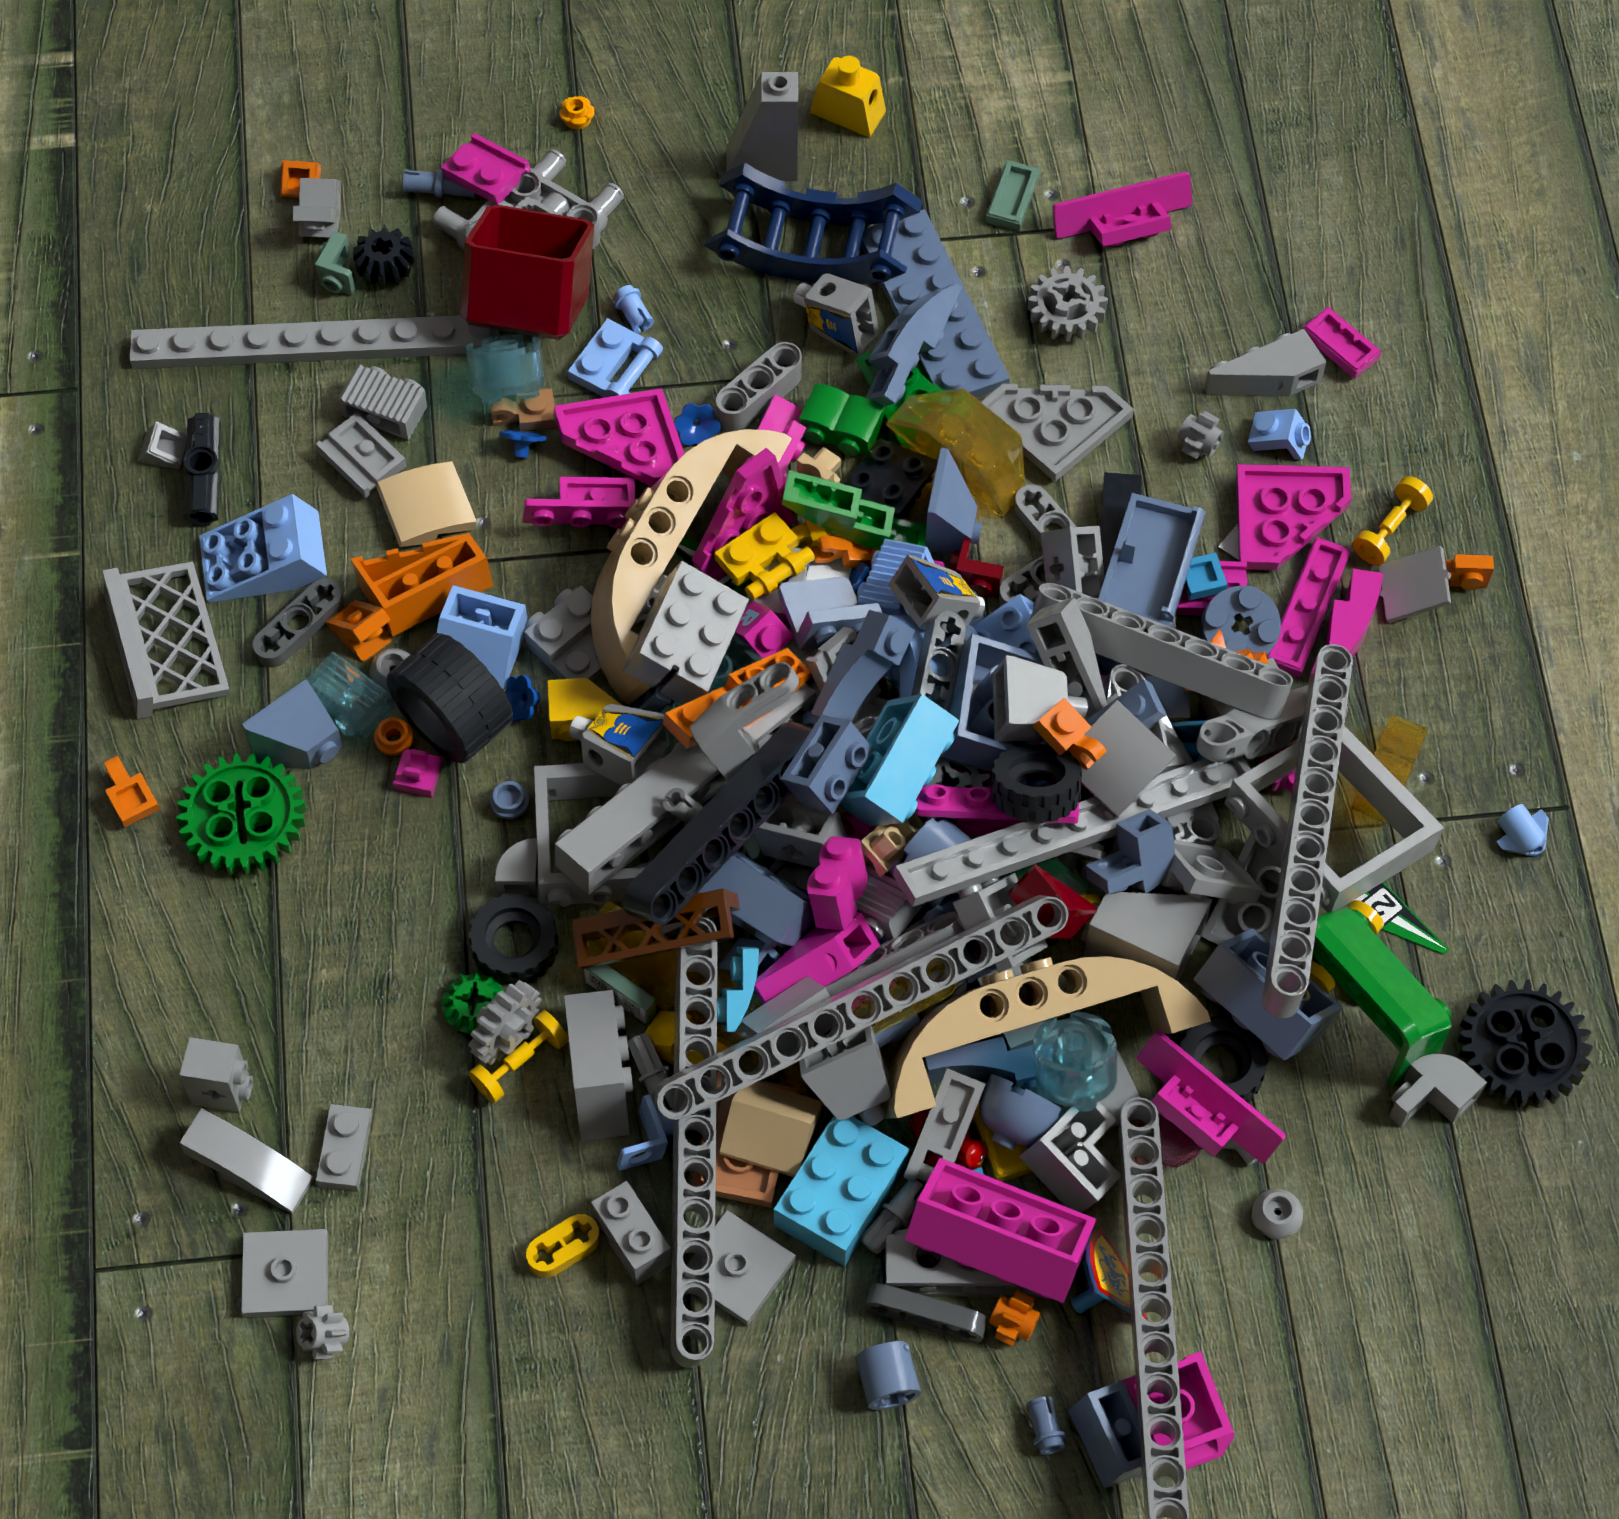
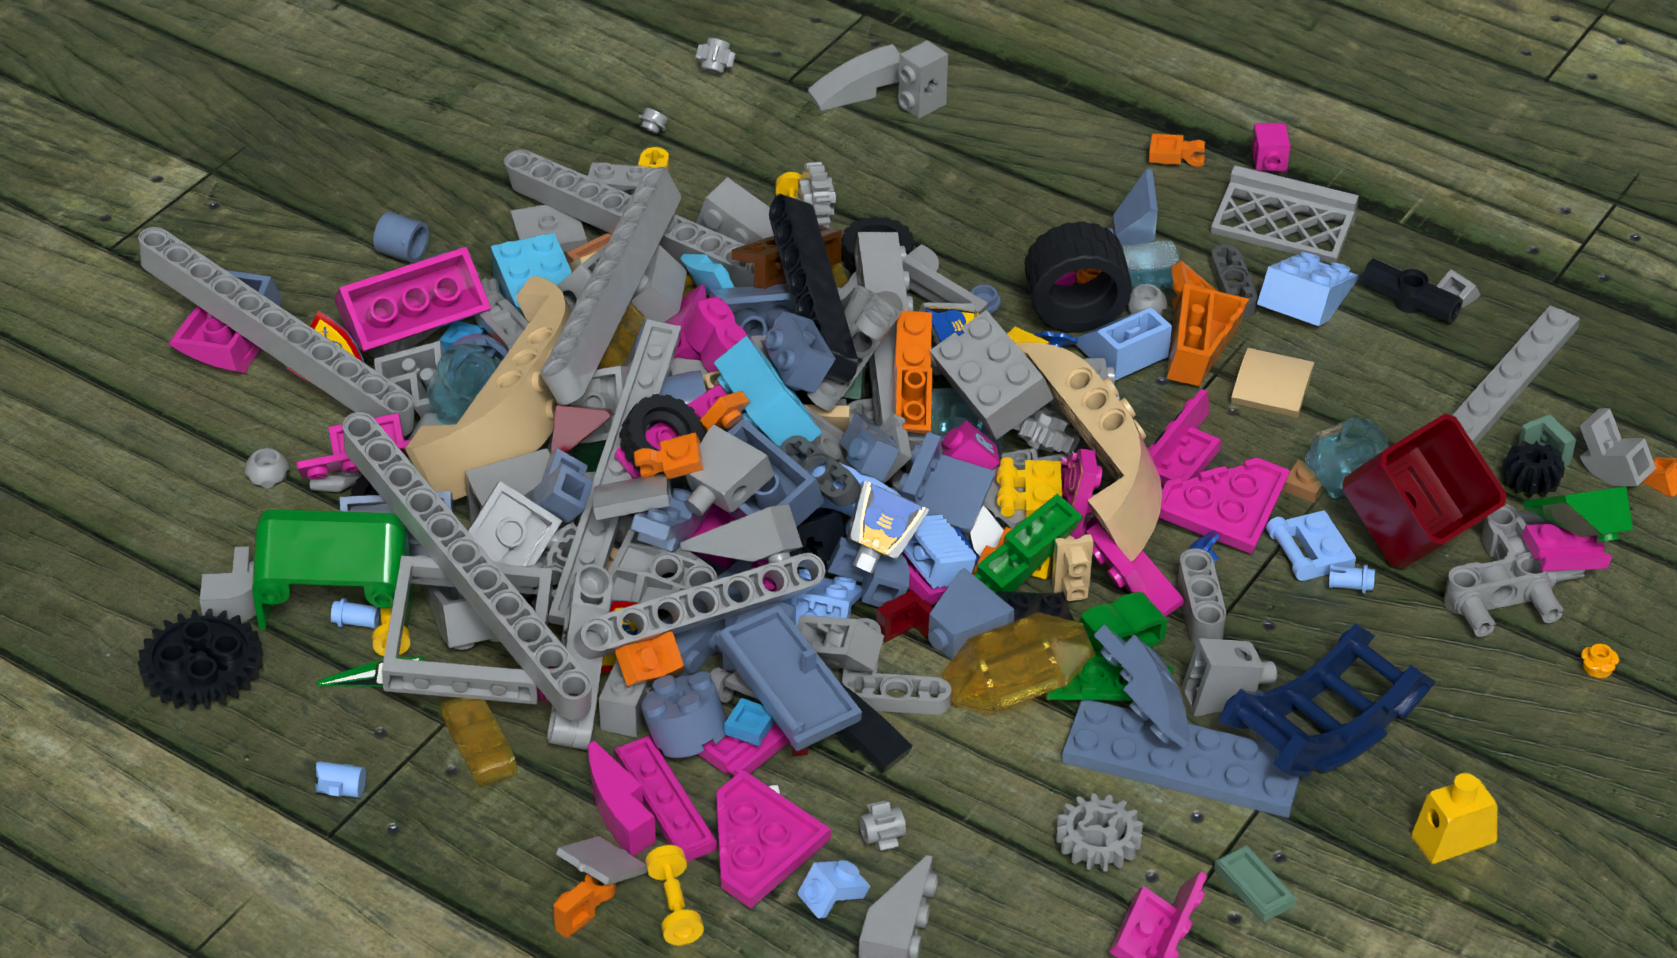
camera: 130 degrees right, 20 degrees down
green gear [176,753,307,875] -> none
light grey plate [242,1229,329,1318] -> none
light grey plate [316,412,407,498] -> none
light grey plate [316,1104,373,1191] -> none
light grey brick [338,364,427,440] -> none
green gear [441,971,504,1034] -> none
blue plant [499,430,547,457] -> none
light grey slope [726,72,798,181] -> none
light grey plate [976,384,1134,482] -> none
sand blue pin [1026,1396,1067,1455] -> none
none -> light grey plate [638,108,668,134]
none -> orange plate [700,391,750,433]
none -> dark pink brick [1251,123,1290,171]
none -> green slope [1523,486,1633,542]

